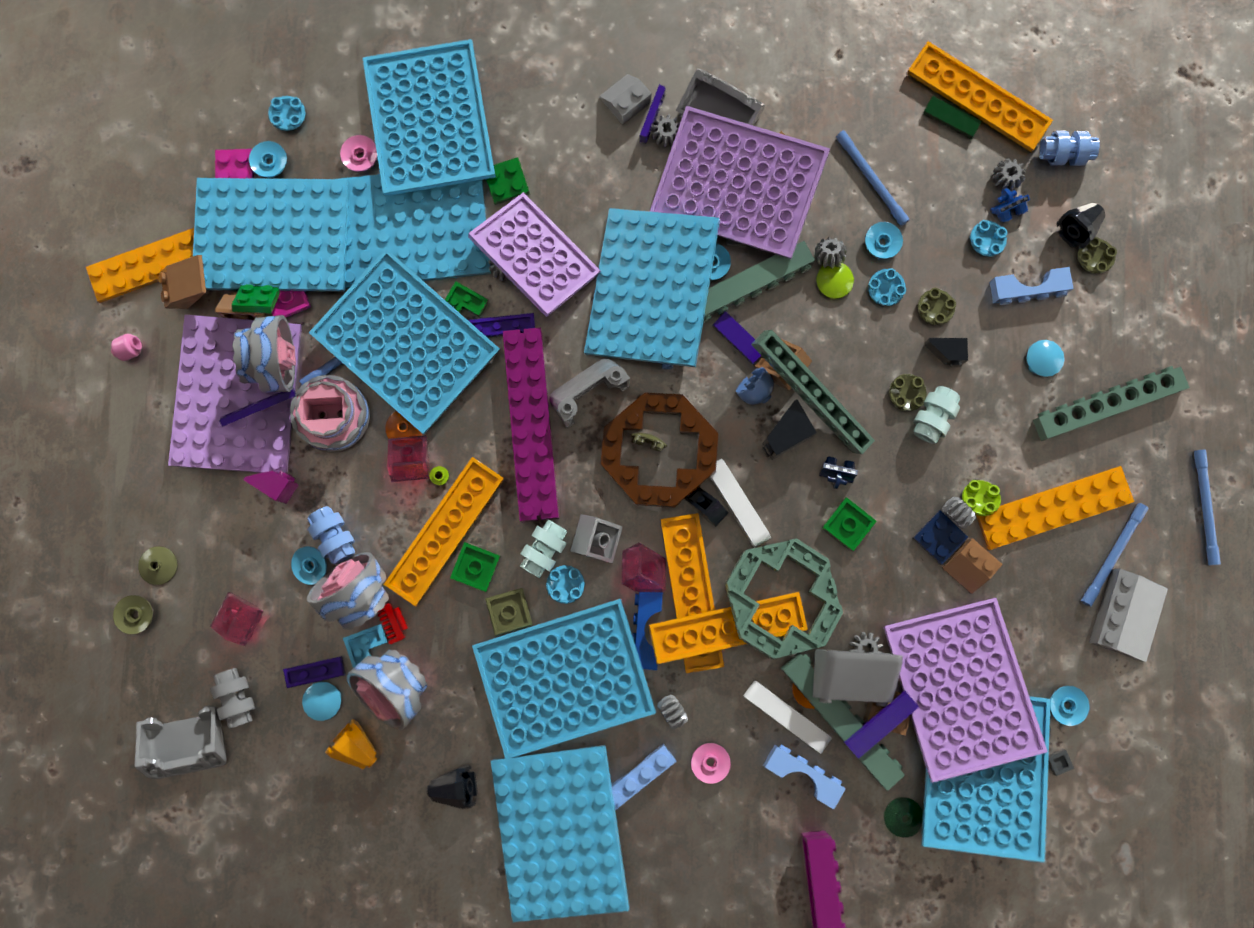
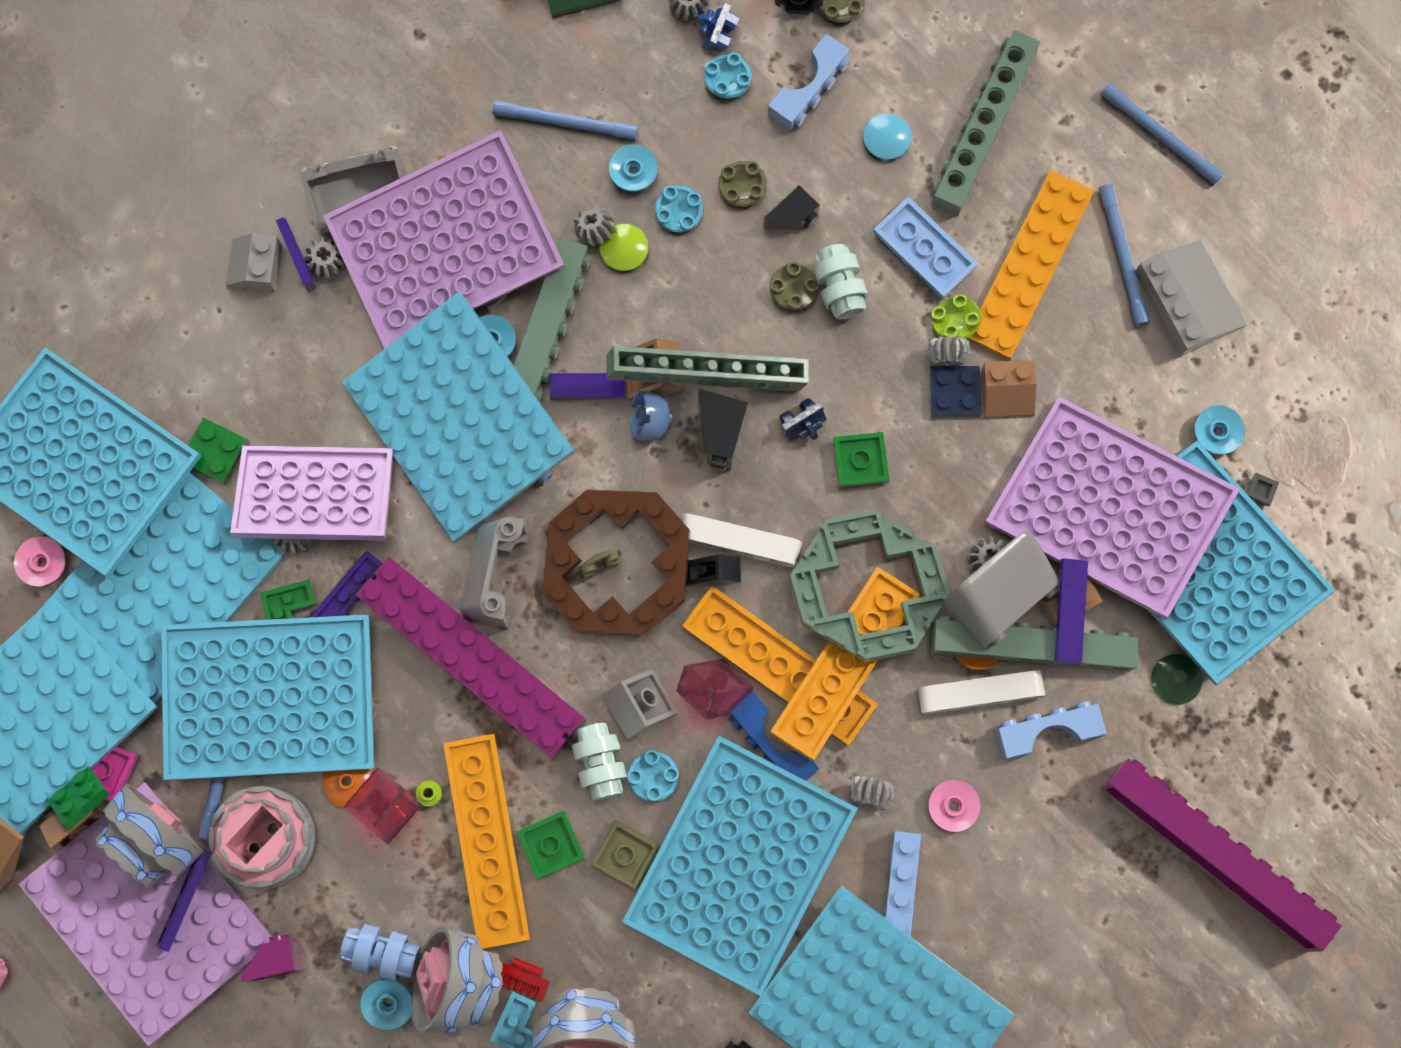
camera: 45 degrees left, 5 degrees down
none -> light blue plate [873,197,978,299]

